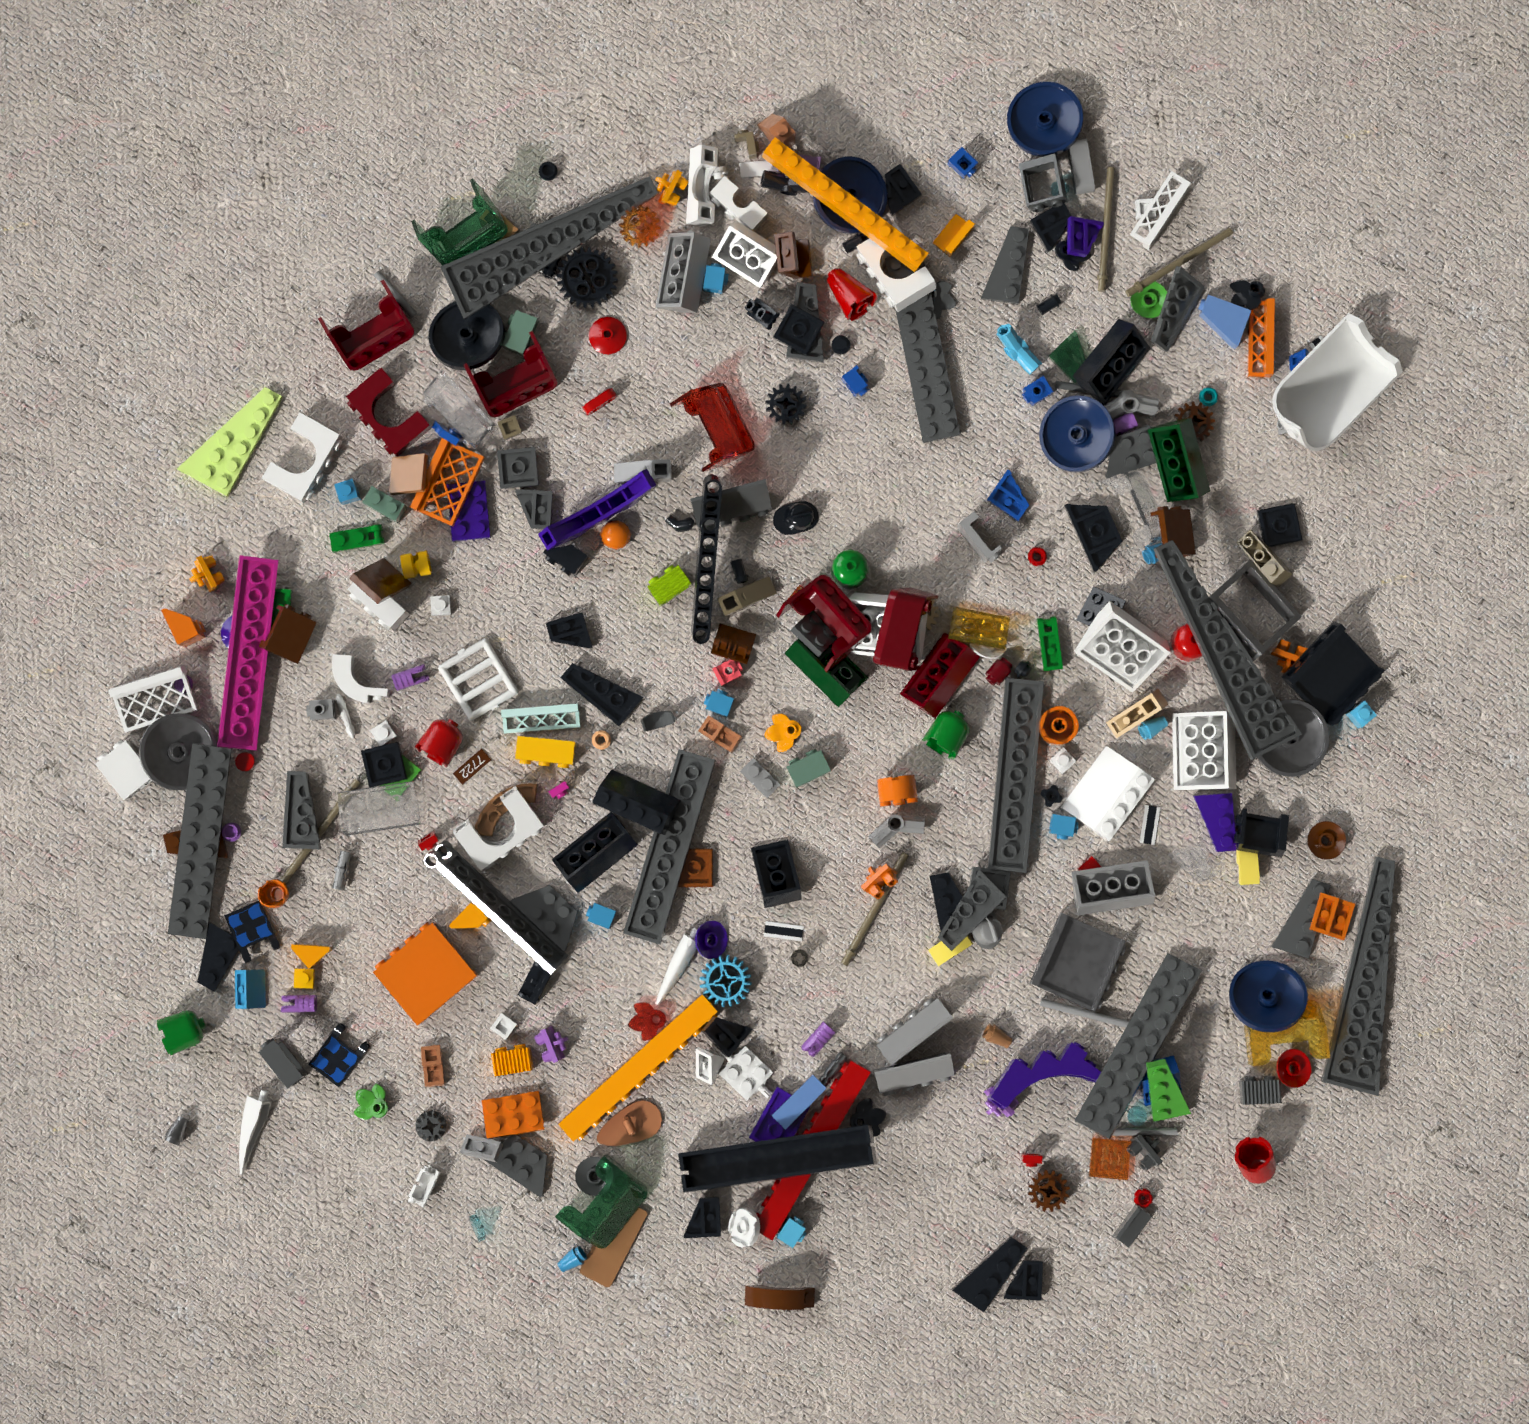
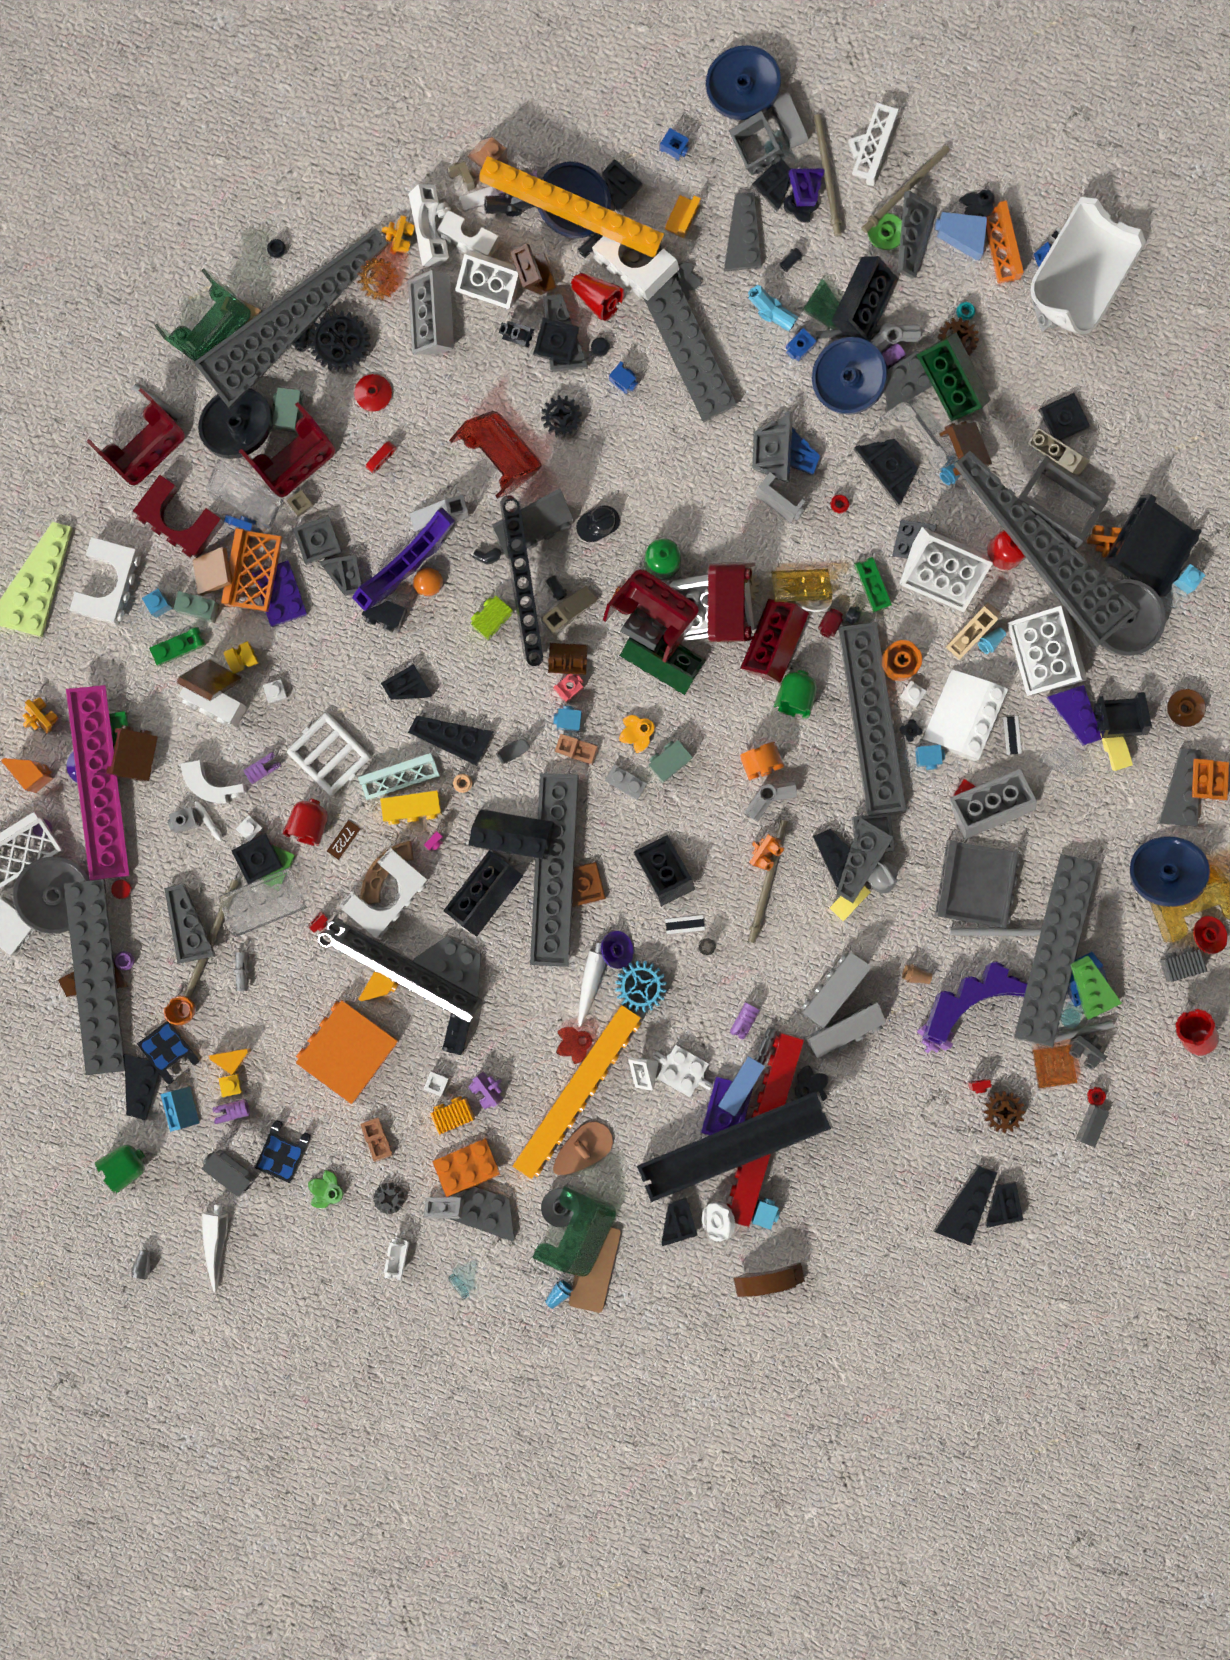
camera: 20 degrees left, 0 degrees up
dark azure brick [586,903,617,929] -> none
black wing [701,1016,753,1057] -> none
dark azure brick [703,263,729,294] -> none
none -> dark grey wing [752,411,793,483]

